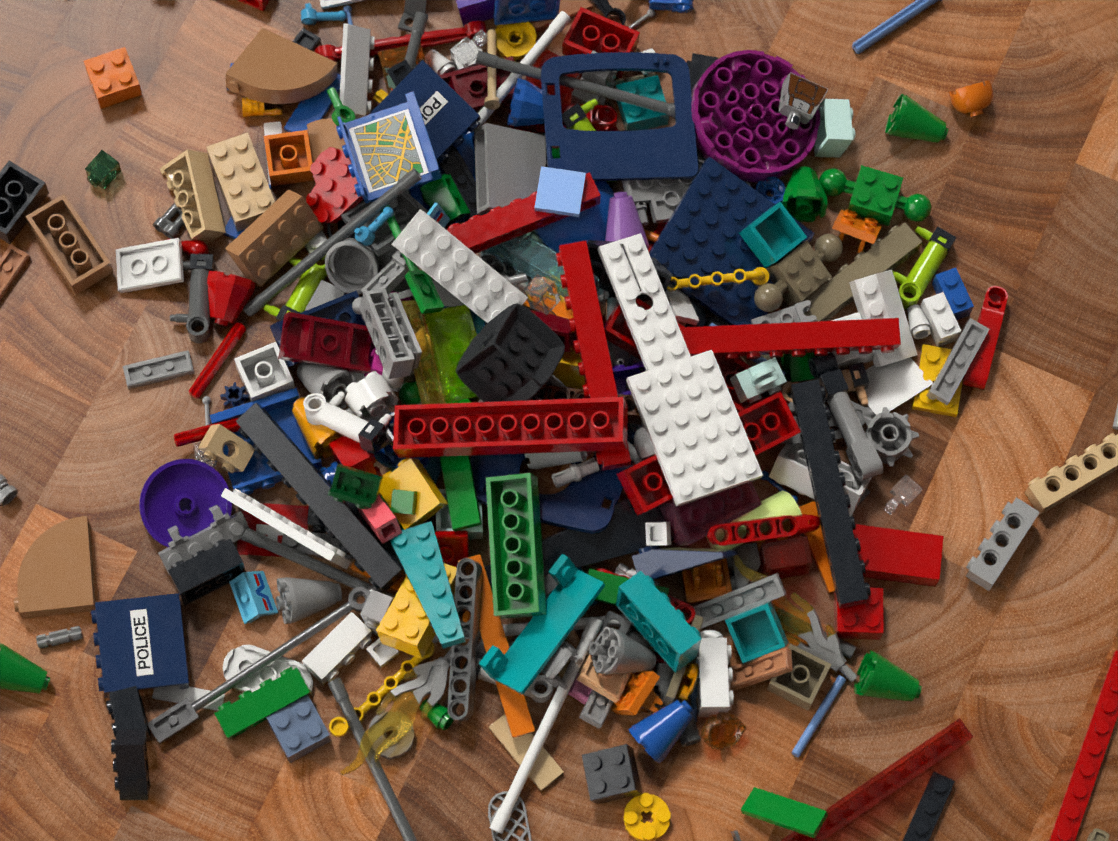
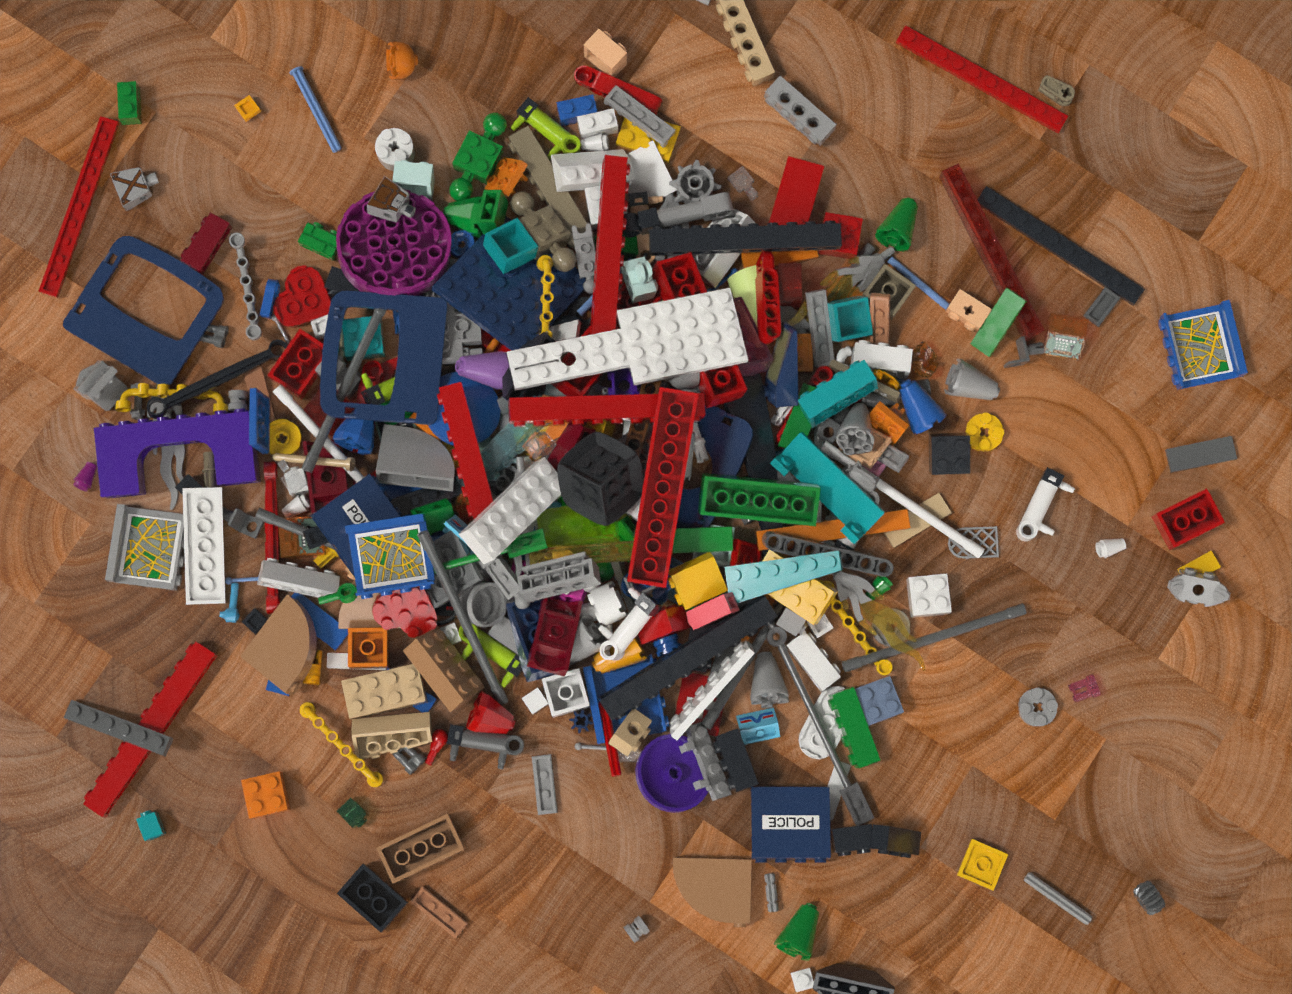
camera: 80 degrees left, 10 degrees up
white tile [116,238,184,293] -> none
red axle [189,322,246,399] -> none
dark green bracket [328,464,383,509] -> none
dark azure piece [354,207,394,246] -> none
tile [391,489,417,515] -> none
light blue tile [534,166,586,217] -> none
white plate [645,522,671,546] -> none
green cone [885,94,949,143] -> none
none -> red plate [273,265,331,328]
none -> green brick [298,222,337,261]
none -> yellow bar [300,702,383,787]
none -> white brick [375,128,415,171]
none -> green brick [476,190,509,234]
none -> white tile [522,688,548,715]
none -> light nougat piece [584,29,627,77]
none -> white piece [906,574,952,618]
none -> light grey cone [944,358,1000,400]
none -> light nougat brick [946,289,992,332]

